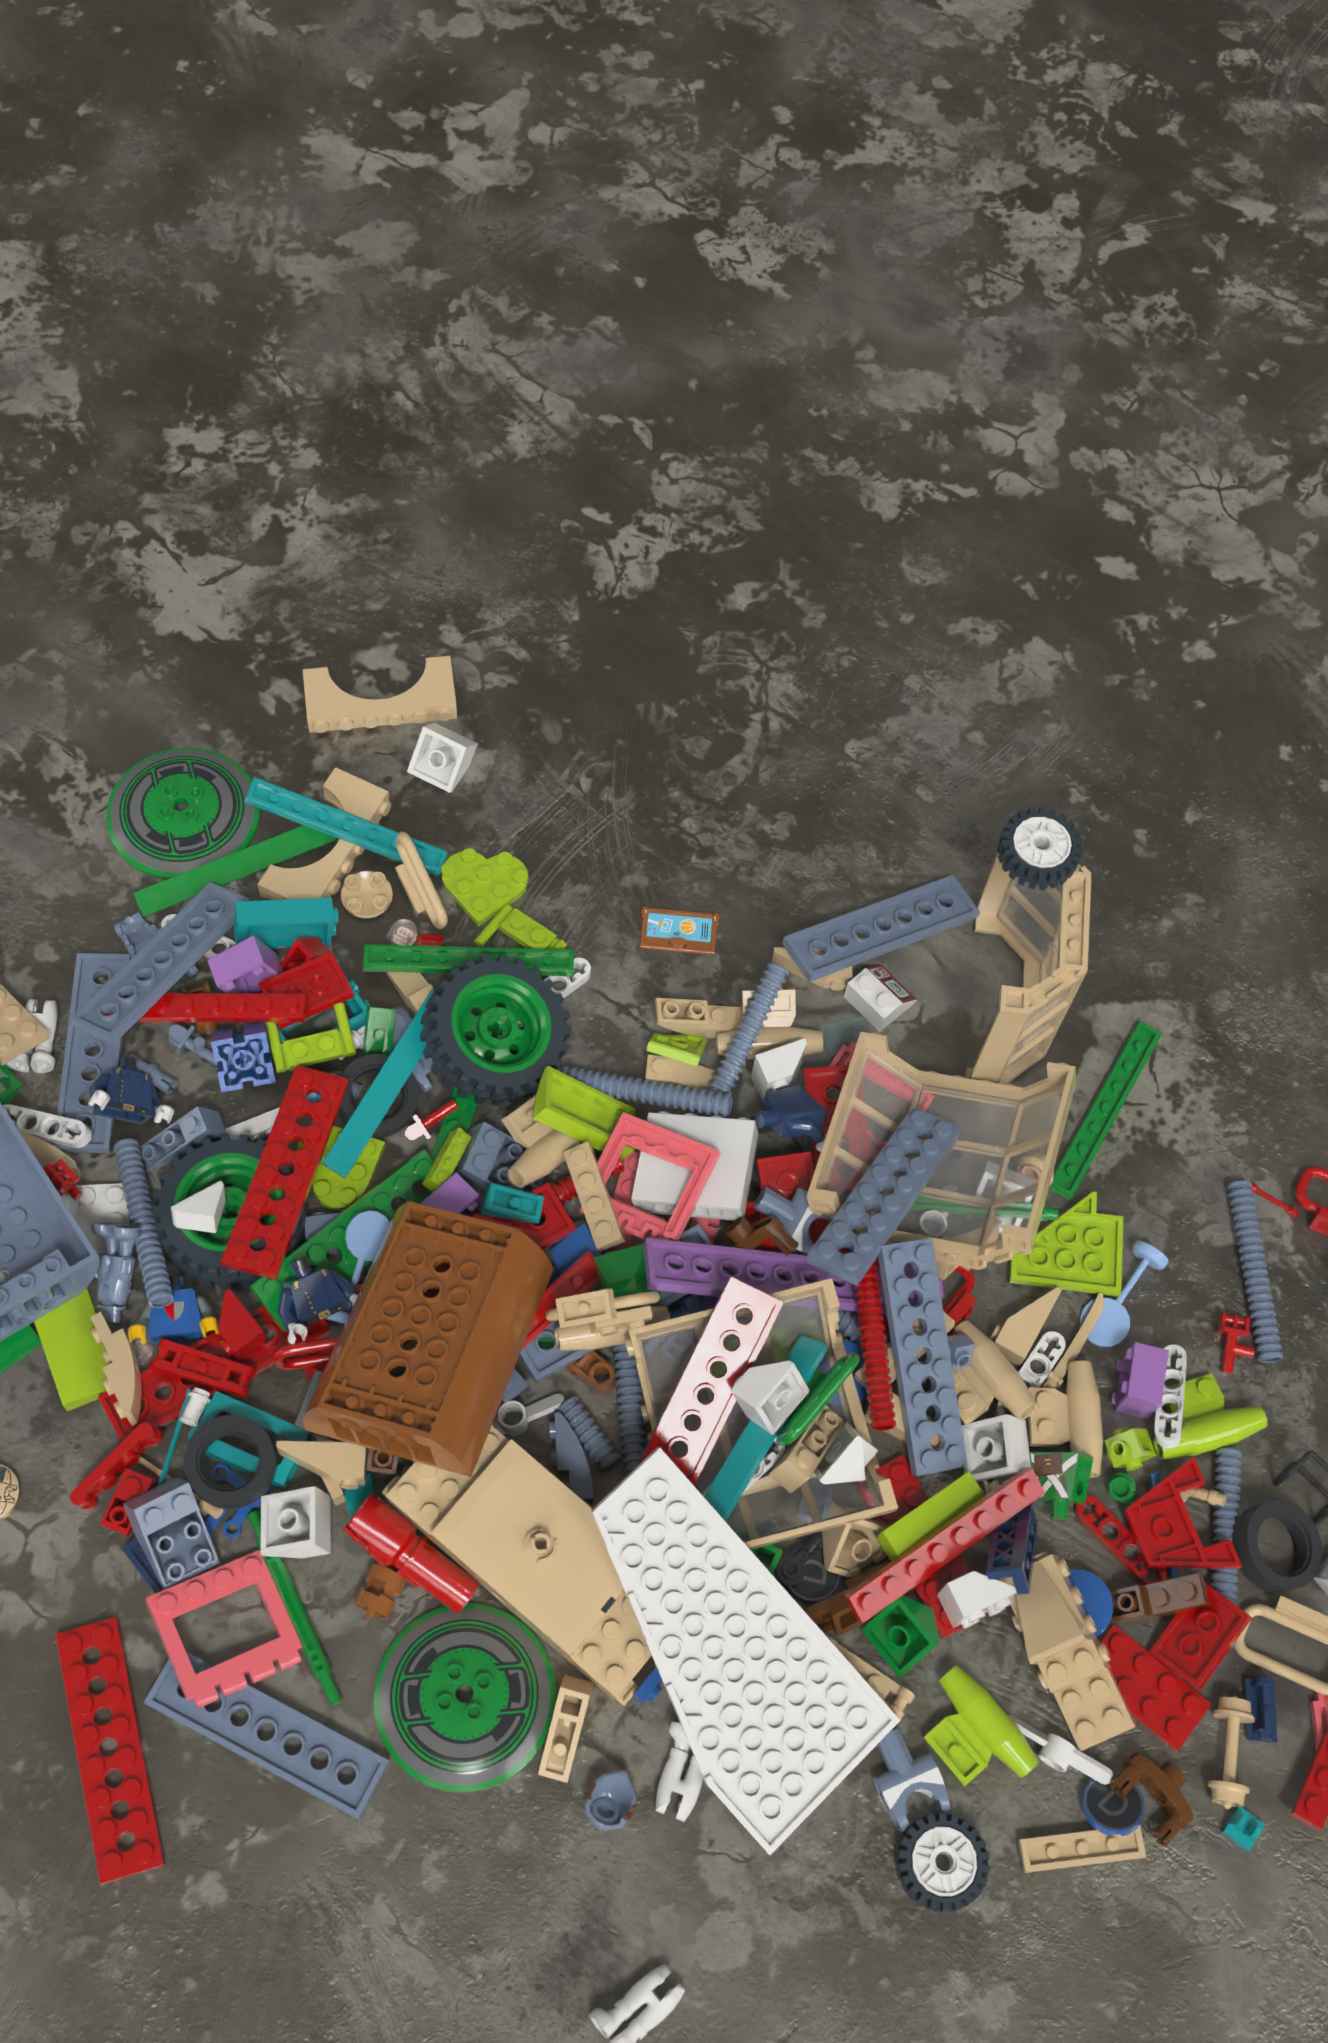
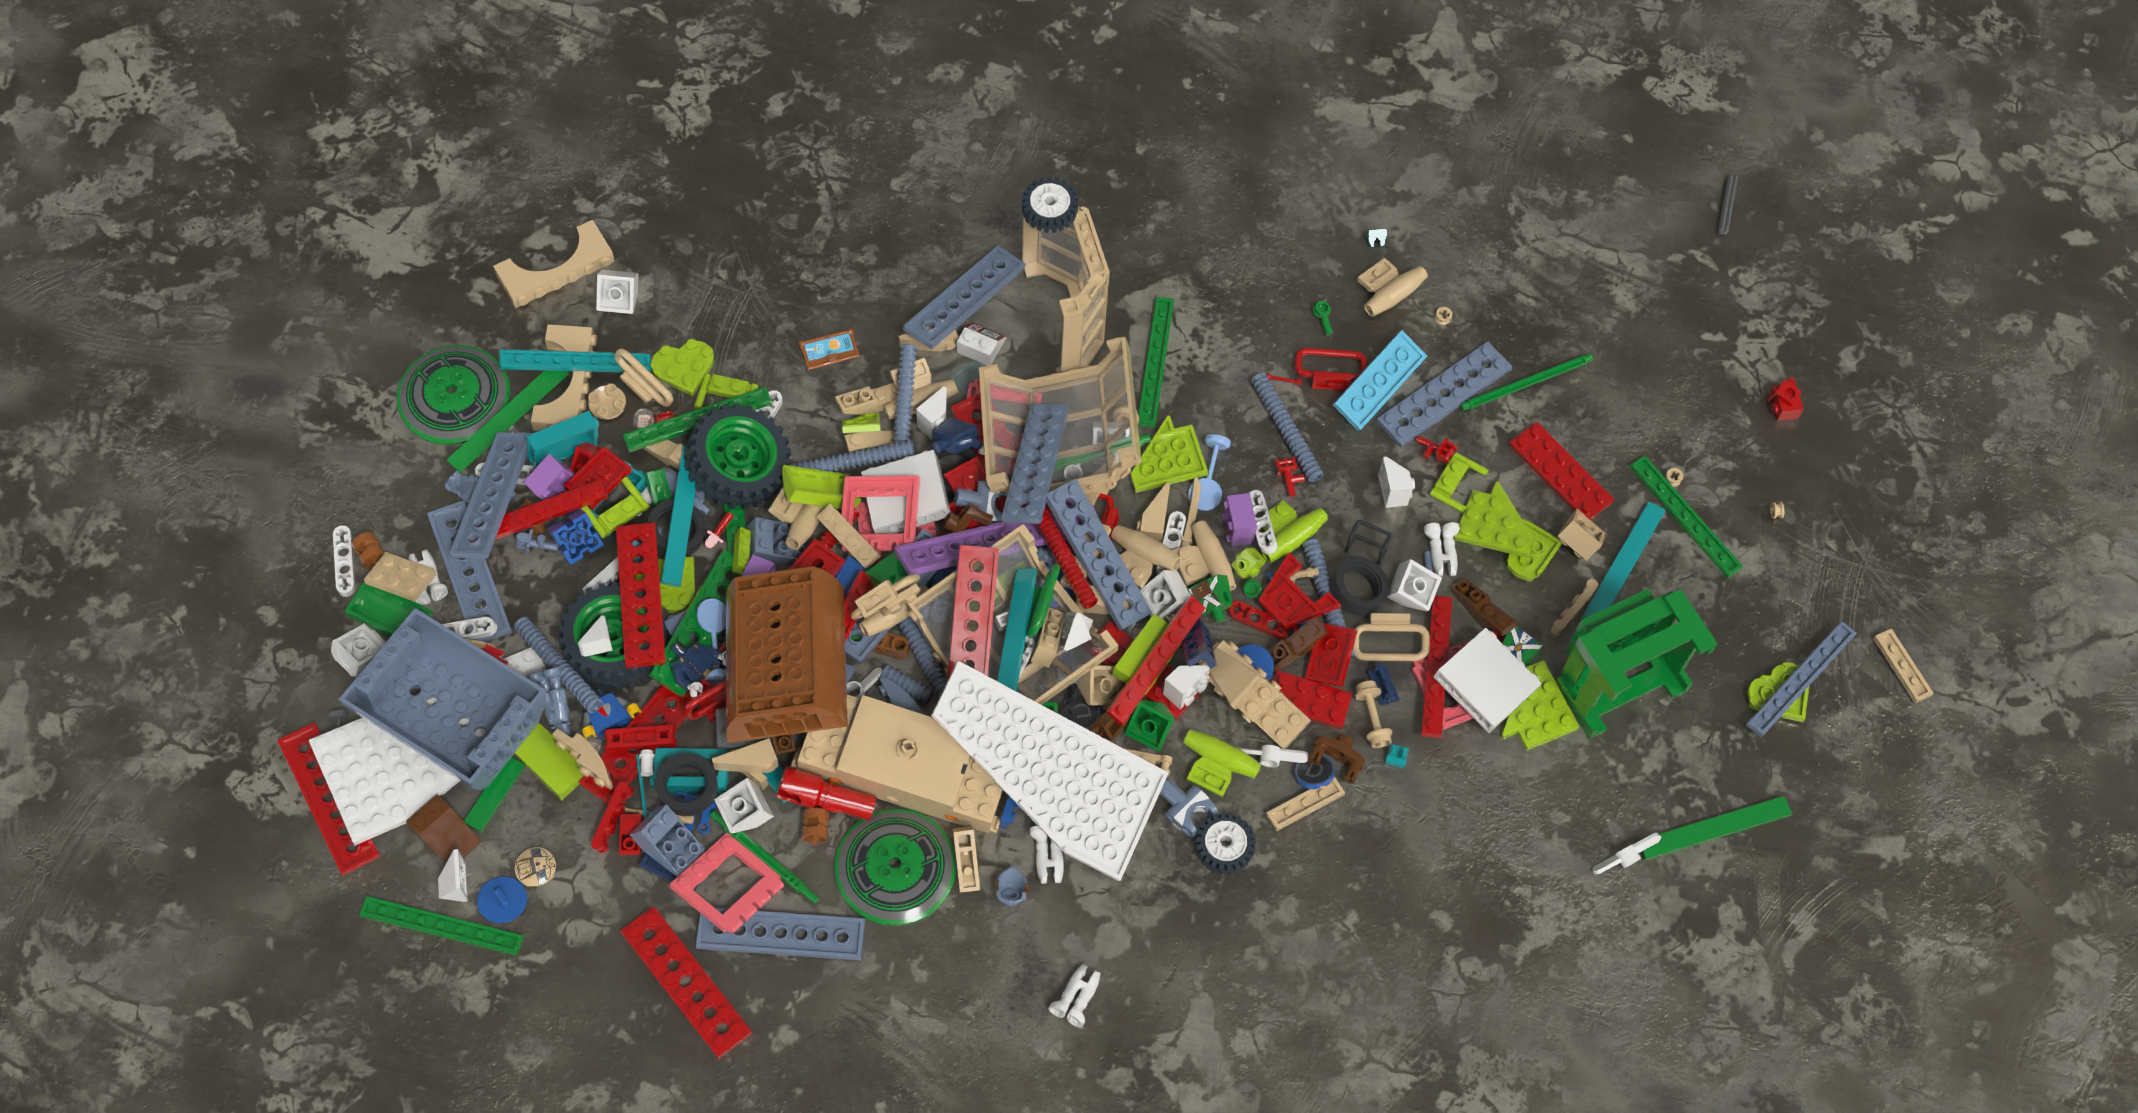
camera: 20 degrees left, 0 degrees up
dark blue torso [88,1057,174,1125] -> none
sand blue pin [128,1053,177,1095] -> none
sand blue slope [139,1106,227,1172] -> none
red slope [218,1289,267,1360] -> none
teal slope [481,1183,544,1224] -> none
white slope [730,1361,810,1435] -> none
sand blue plate [947,1333,975,1370] -> none

